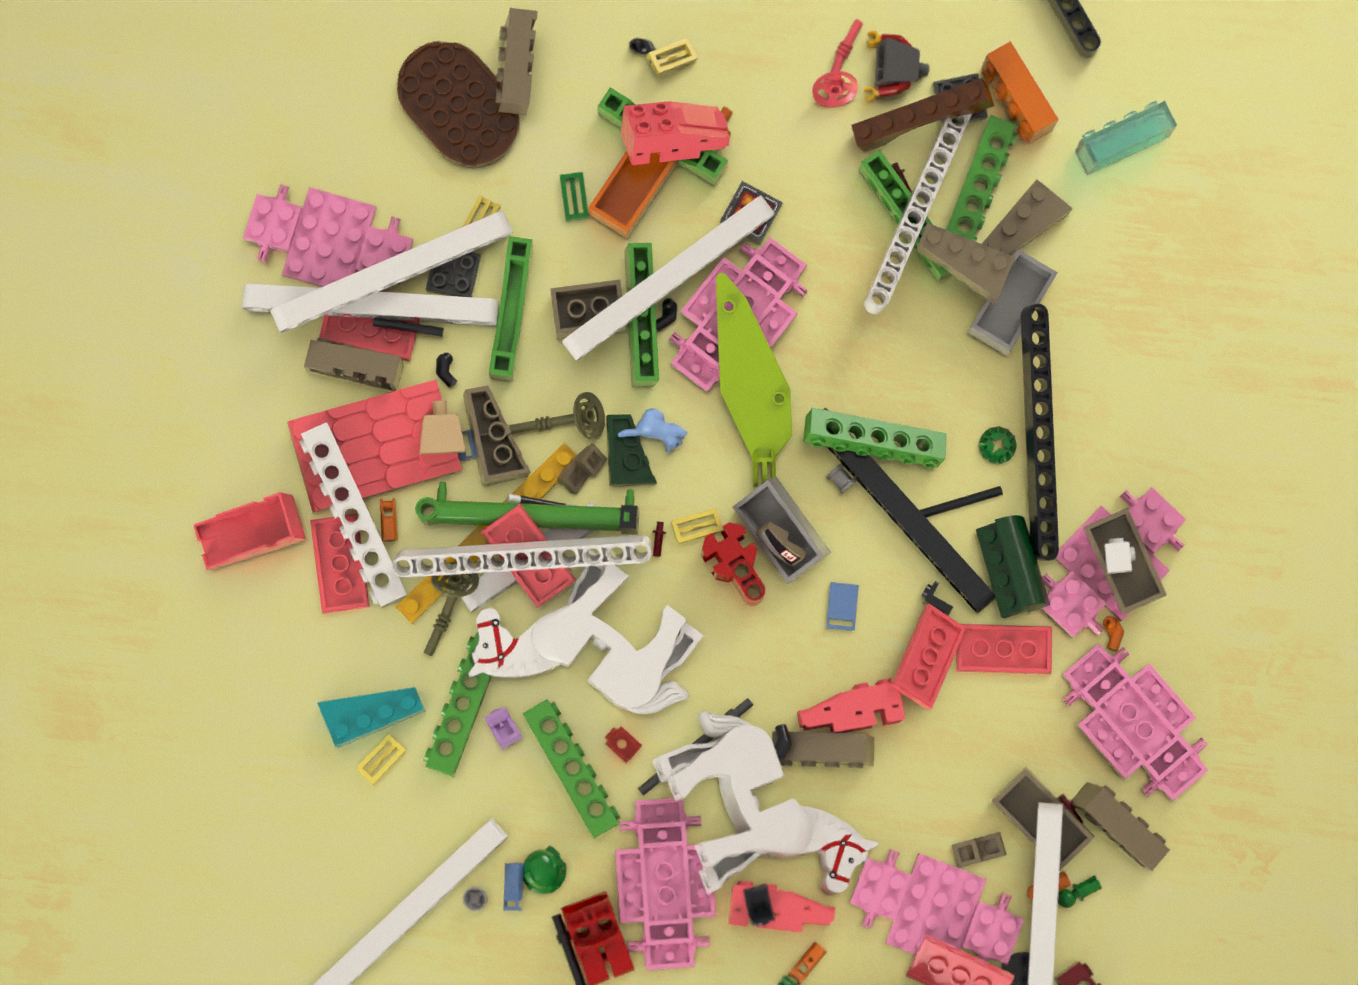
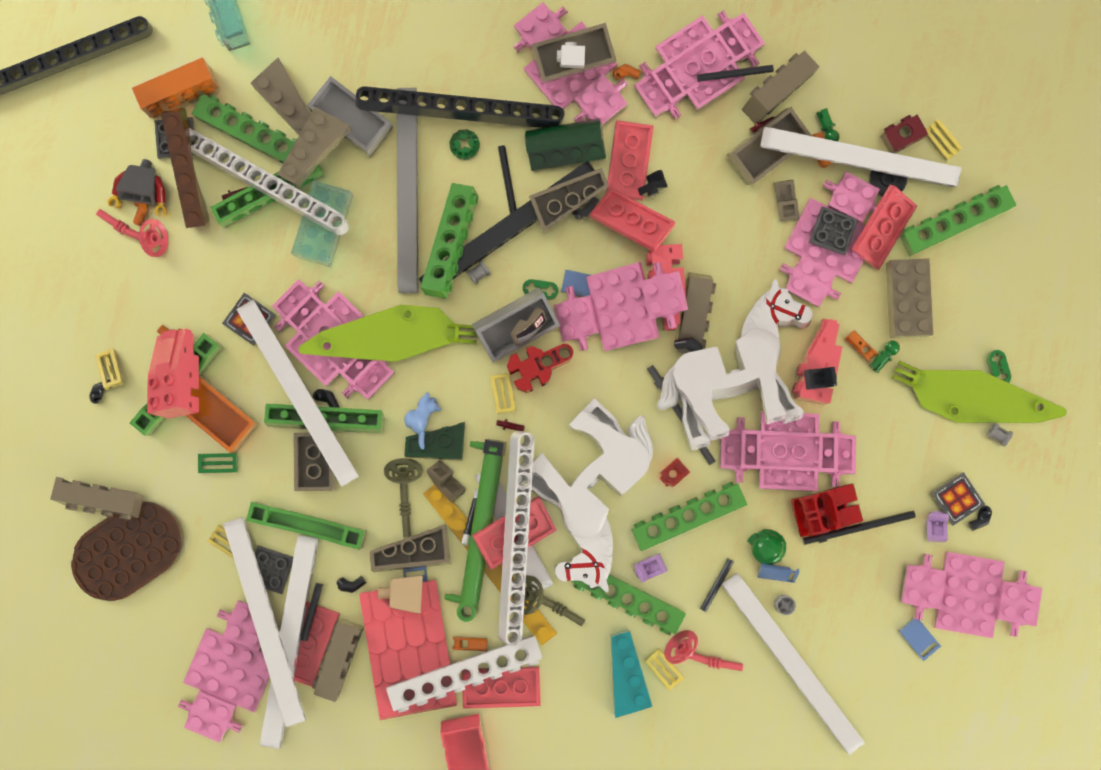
camera: 80 degrees left, 5 degrees up
none -> orange arm [133,202,148,226]
none -> clear light blue piece [291,180,353,267]
none -> light grey beam [397,88,418,293]
none -> green beam [523,279,558,300]
none -> dark tan wedge [529,168,609,233]
none -> bright pink piece [554,262,688,351]
none -> black bracket [638,170,668,197]
none -> coral dish [664,630,743,671]
none -> black bar [697,65,774,82]
none -> bar [700,558,734,612]
none -> dark grey tile [808,206,858,256]

